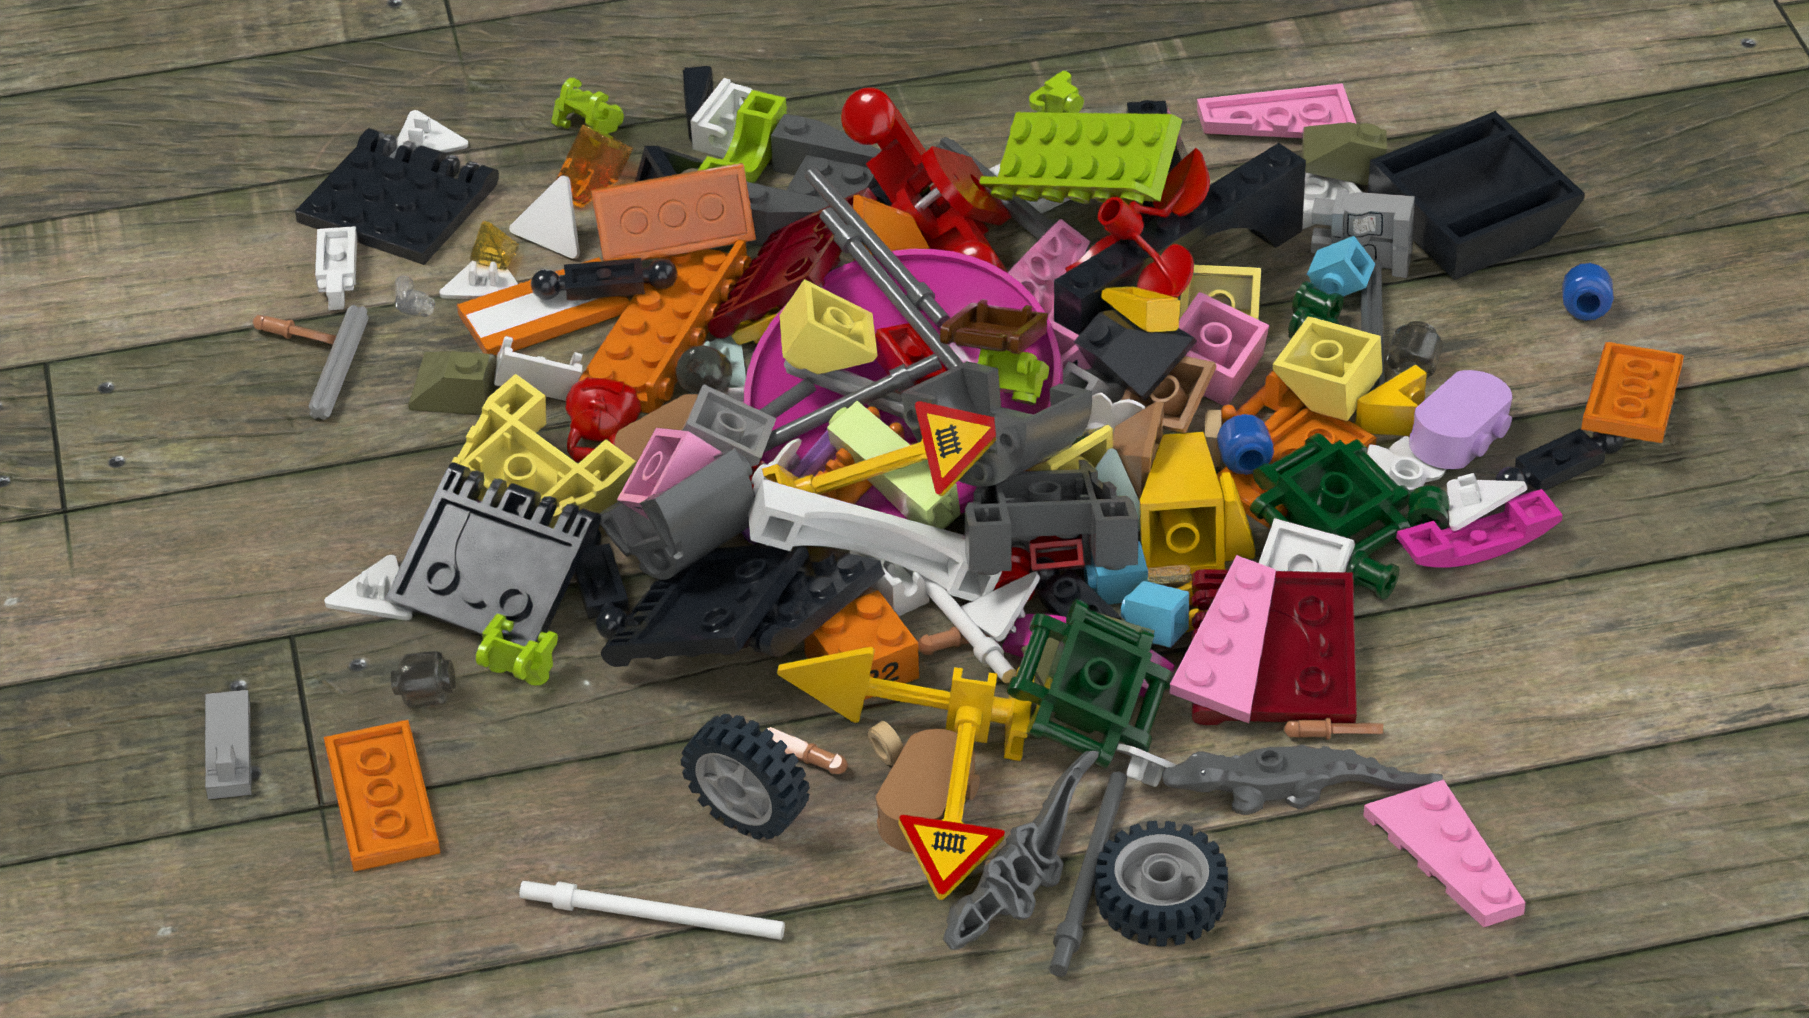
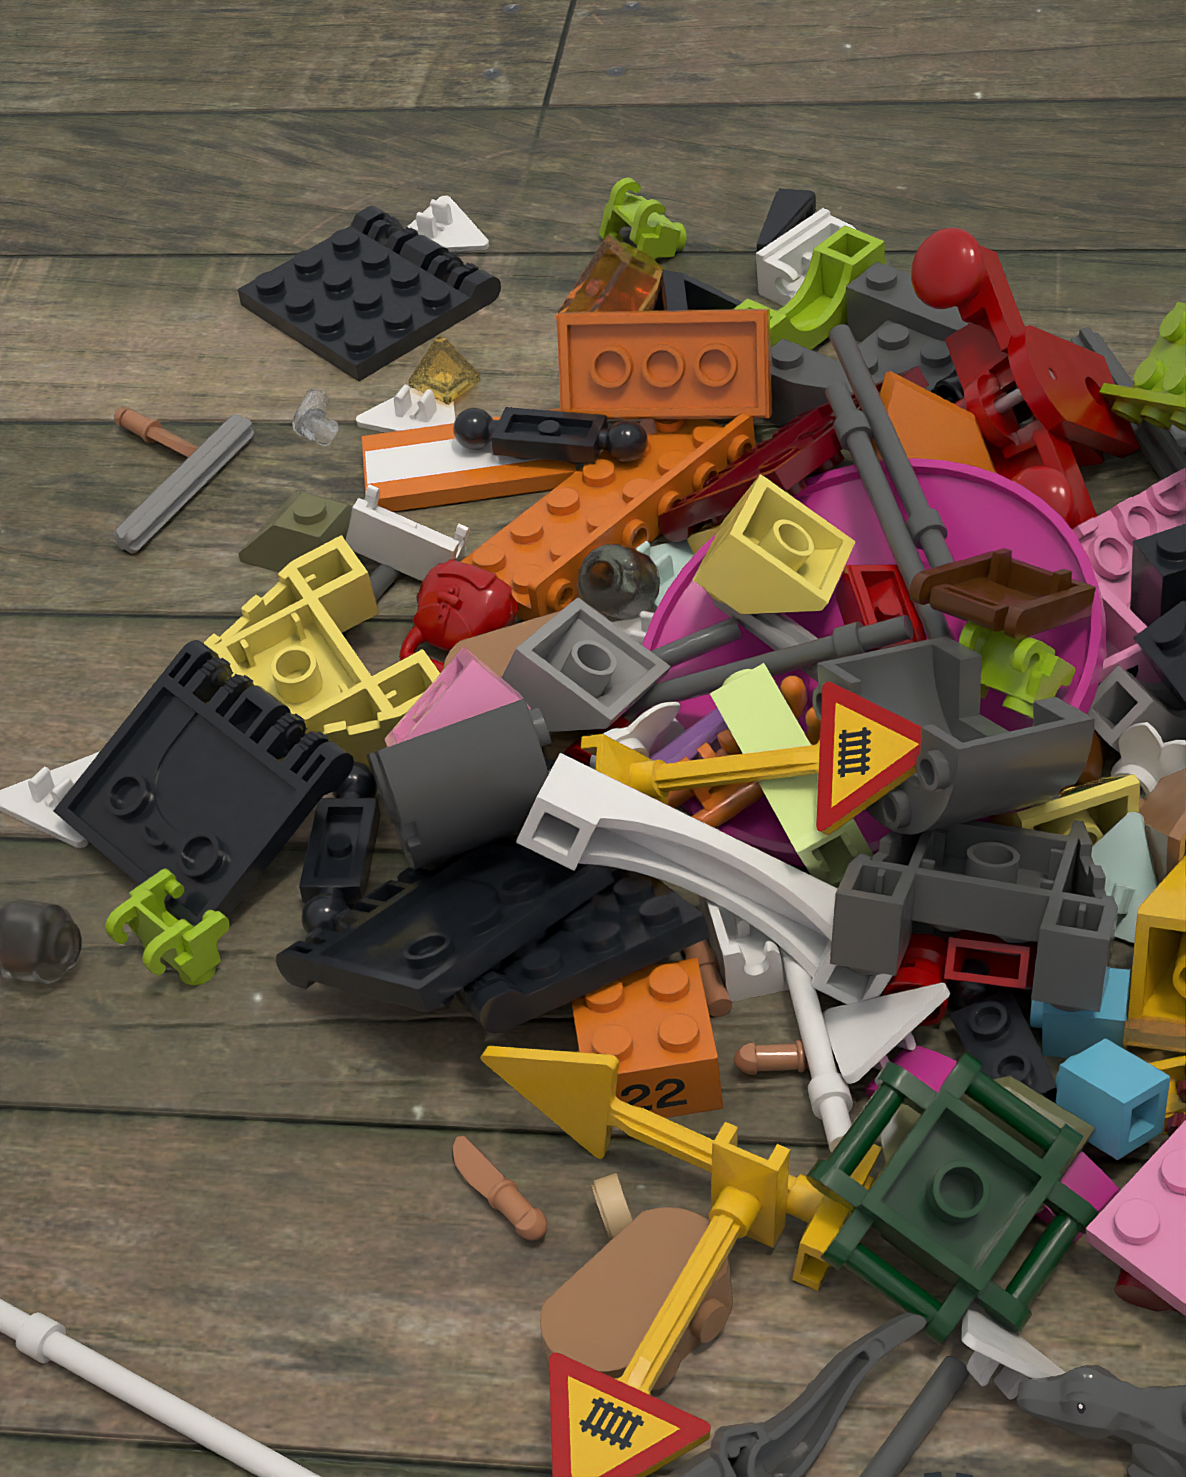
camera: 25 degrees right, 0 degrees up
white hinge [315,227,357,310] -> none
white piece [509,176,580,259] -> none
black wheel [681,714,810,840] -> none

